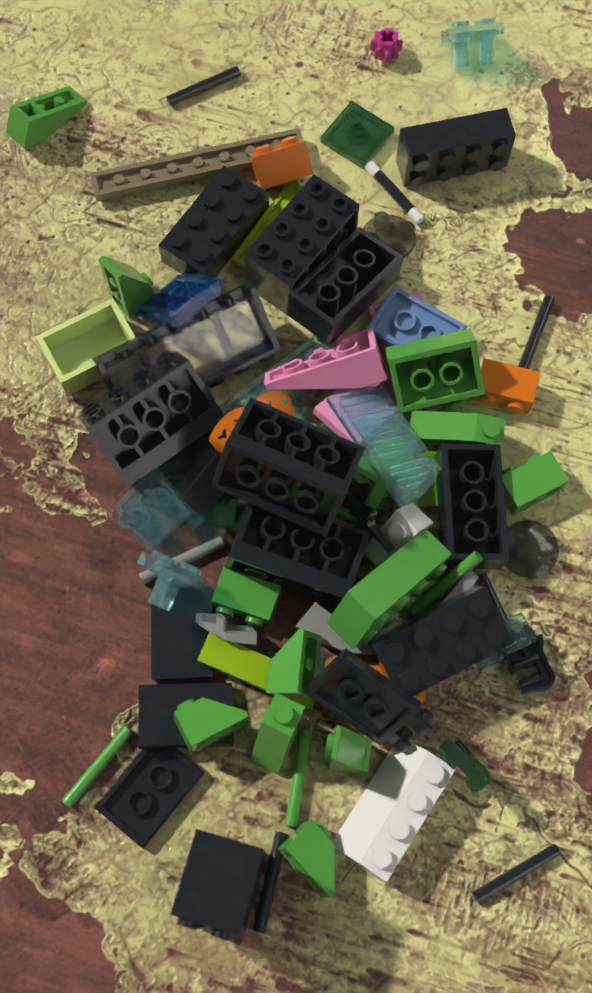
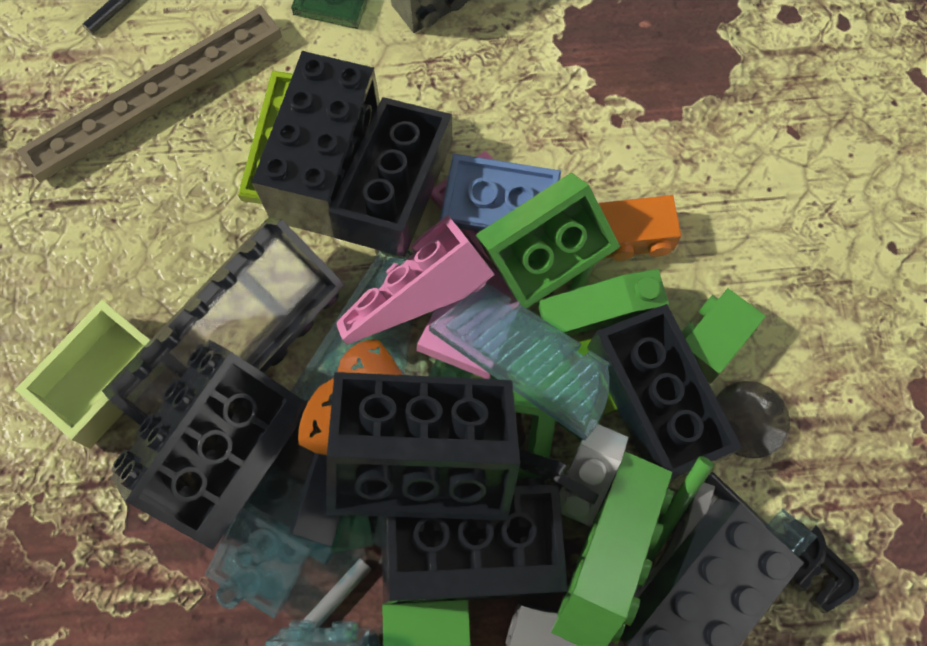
camera: 20 degrees left, 0 degrees up
bright green slope [99,256,154,319] -> none
clear blue piece [134,273,226,328] -> none
black brick [158,166,269,289] -> none
orange brick [249,136,314,189] -> none
clear smoke dish [363,211,416,259] -> none
black bar [365,161,425,225] -> none
black bar [518,295,555,369] -> none

